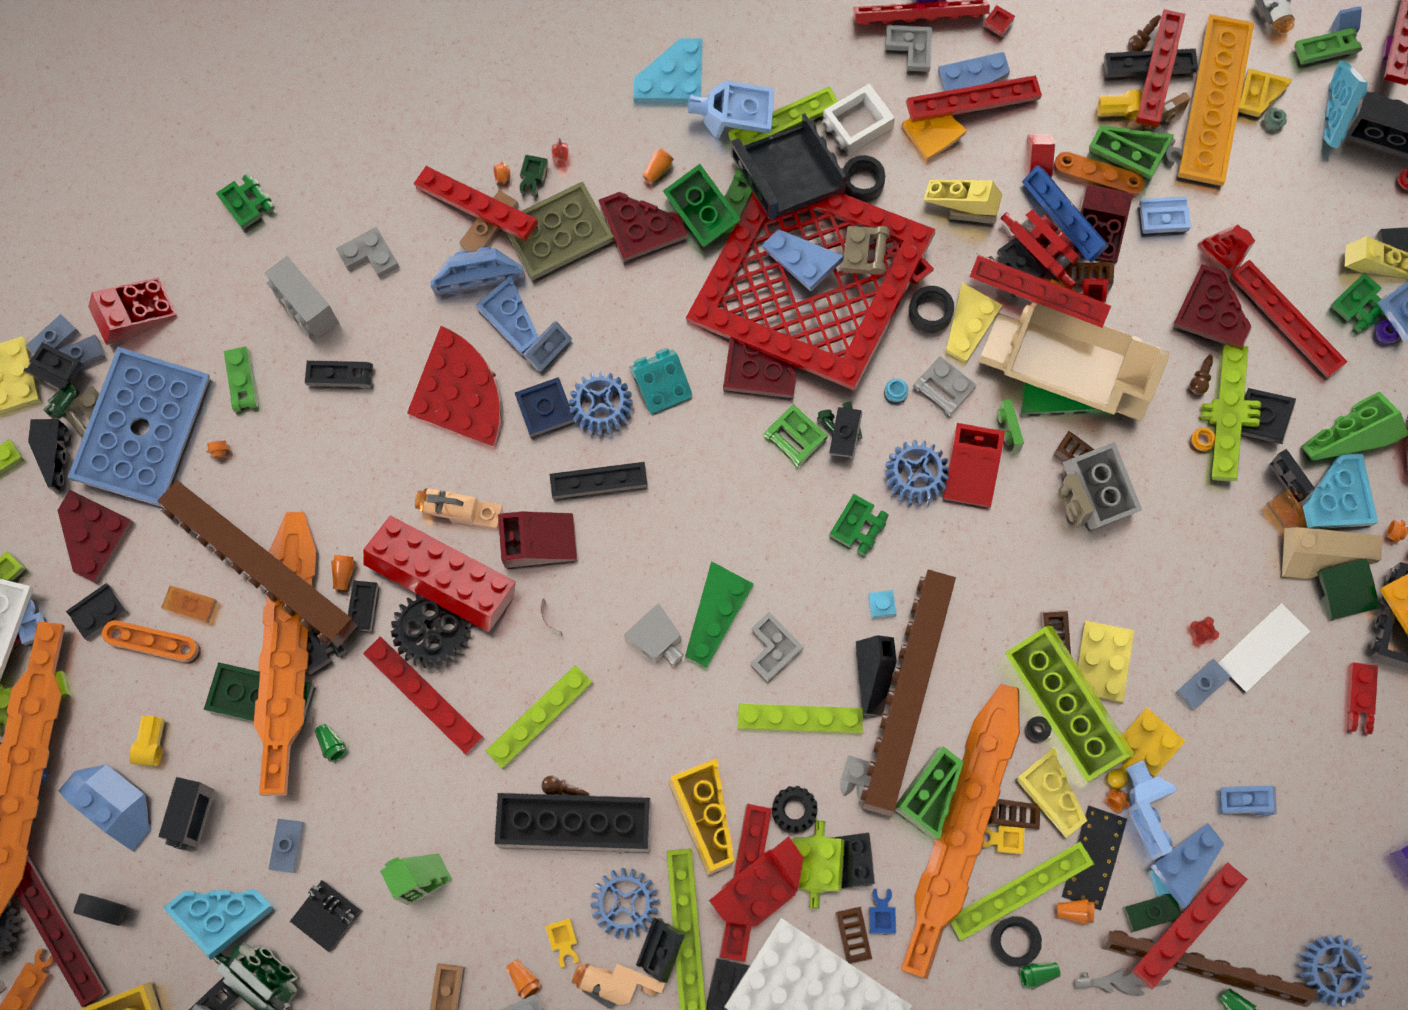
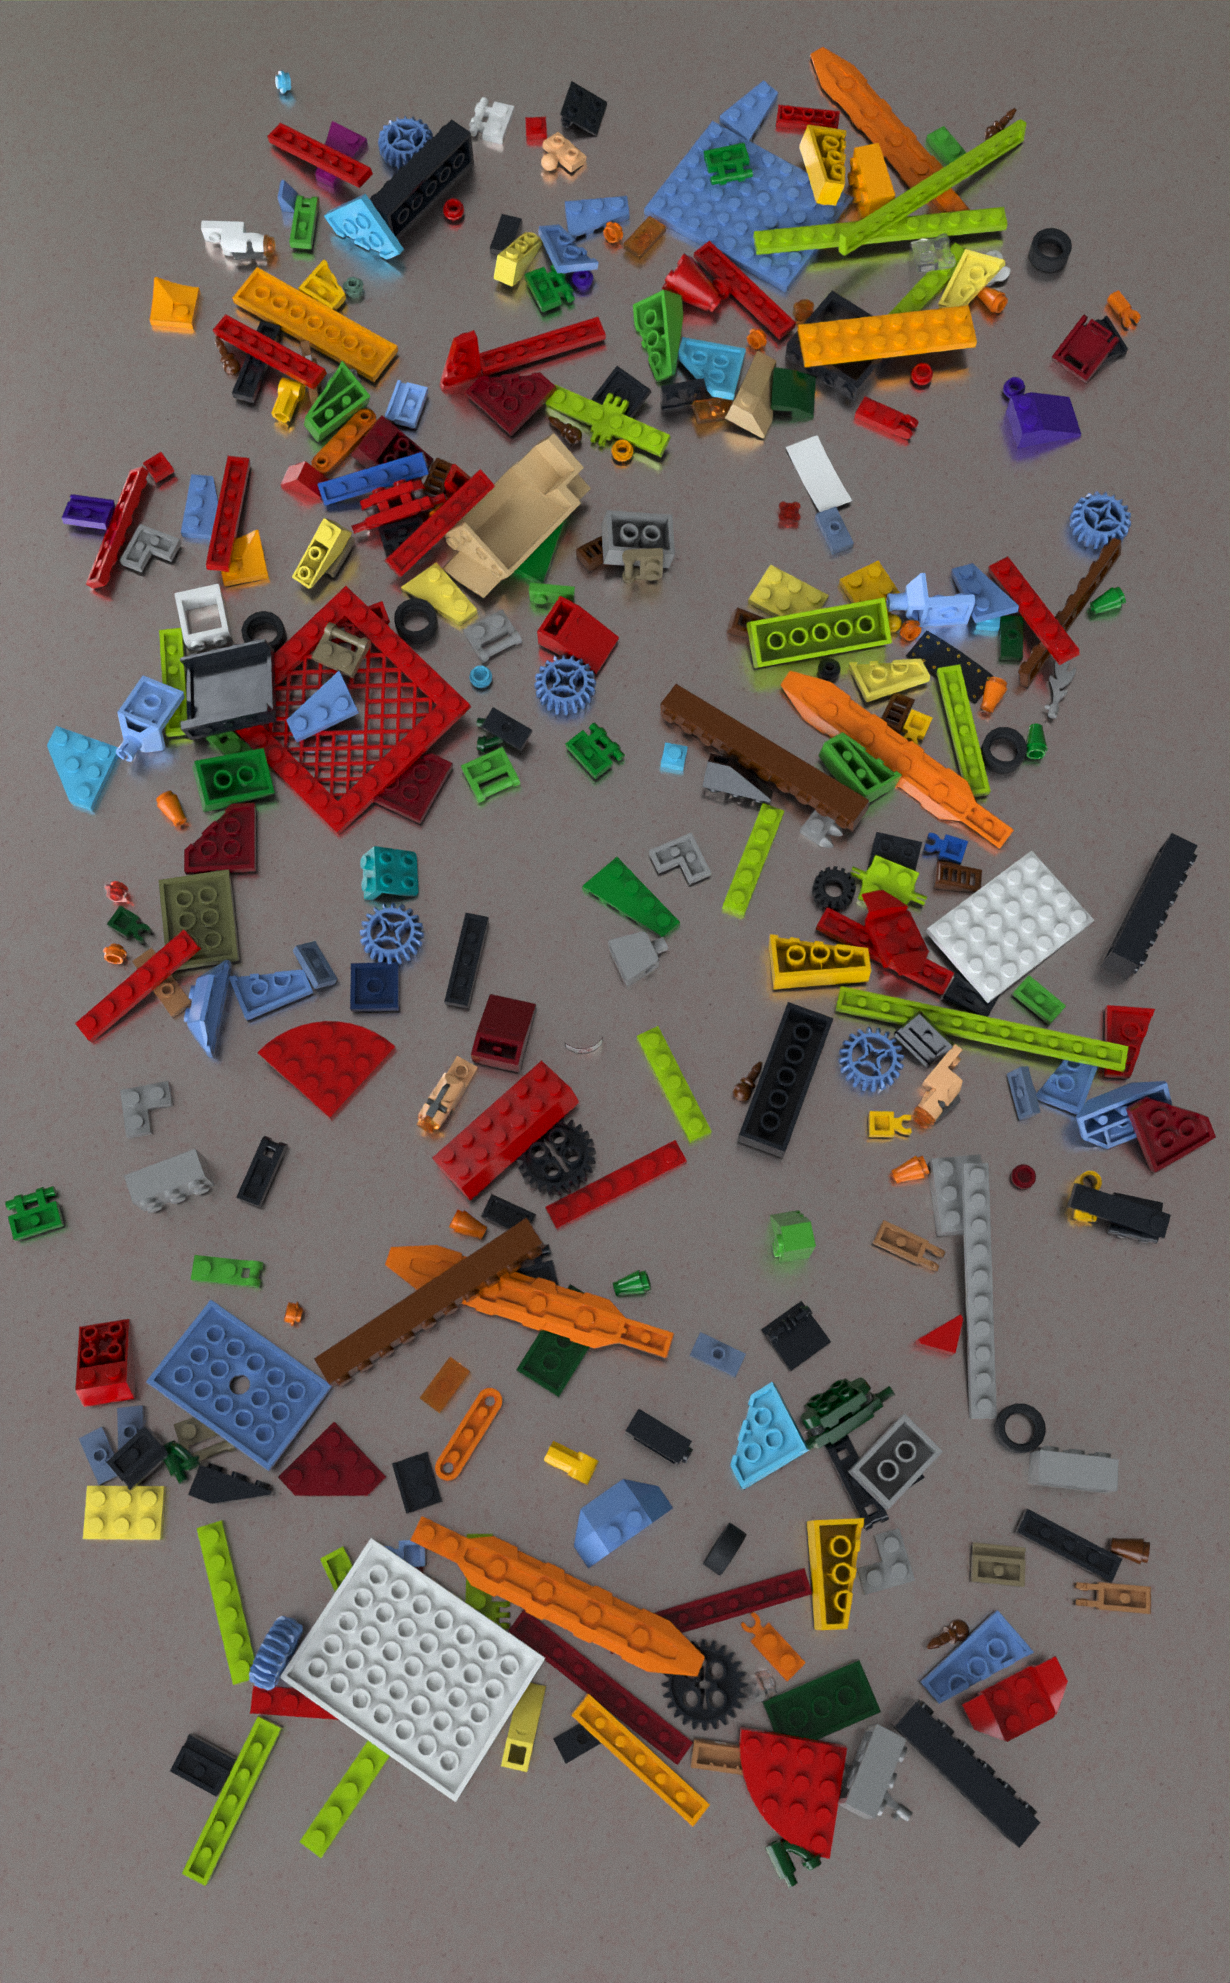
camera: 75 degrees left, 0 degrees up
medium blue plate [1221,785,1277,815] -> none

